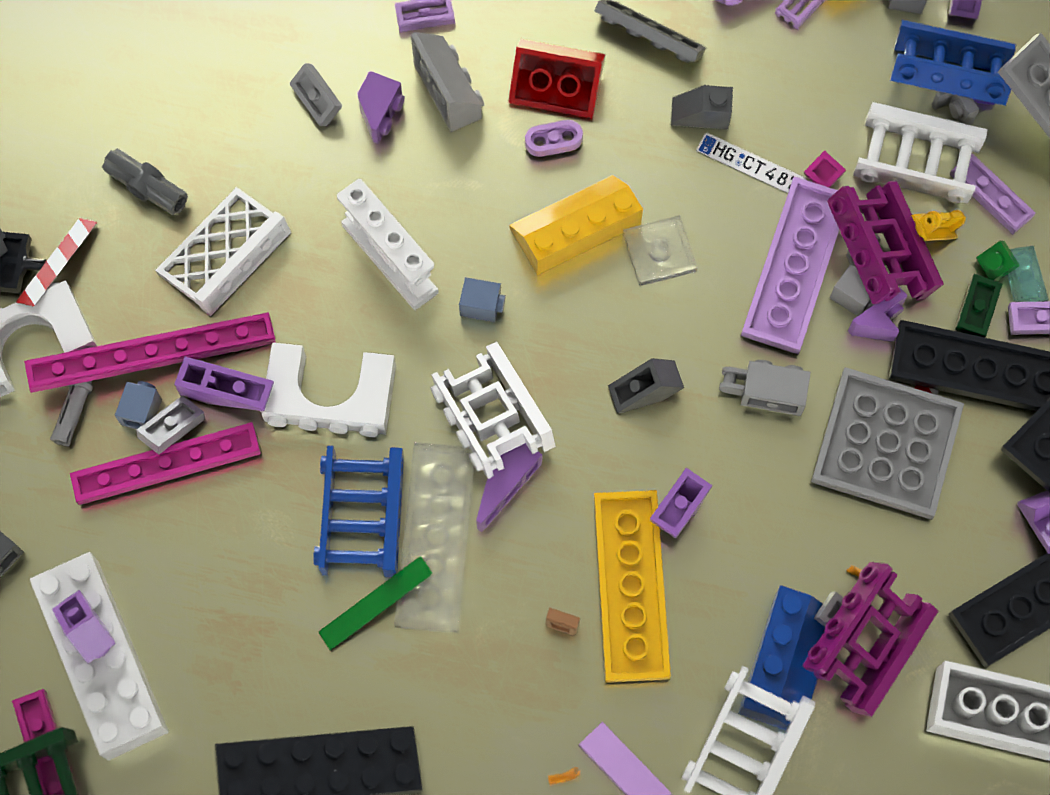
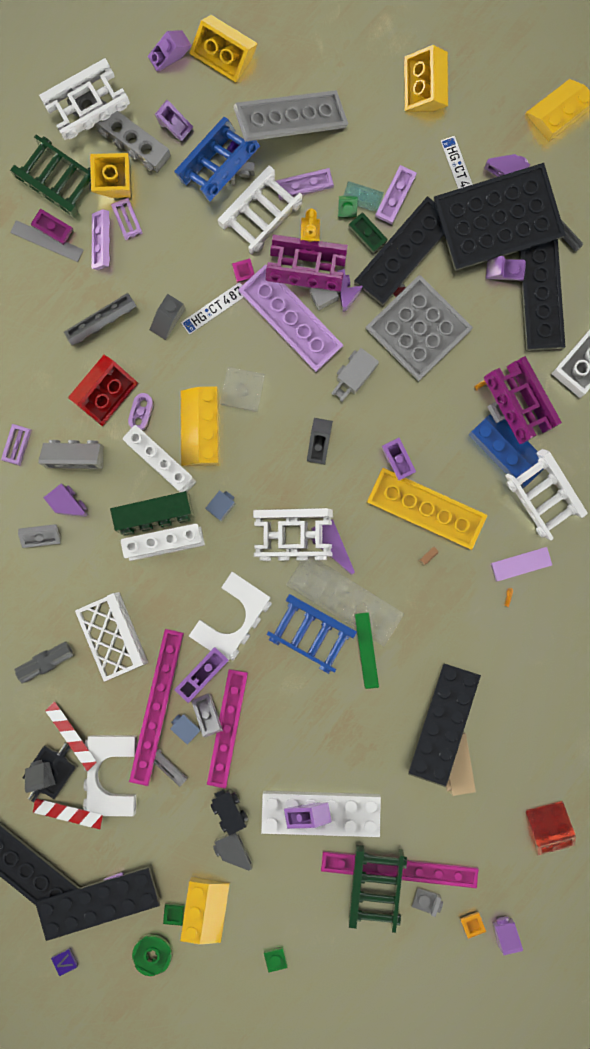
camera: 55 degrees left, 15 degrees up
none -> dark green brick [110,491,194,536]
none -> white fence [123,425,196,492]
none -> black brick [210,788,249,836]

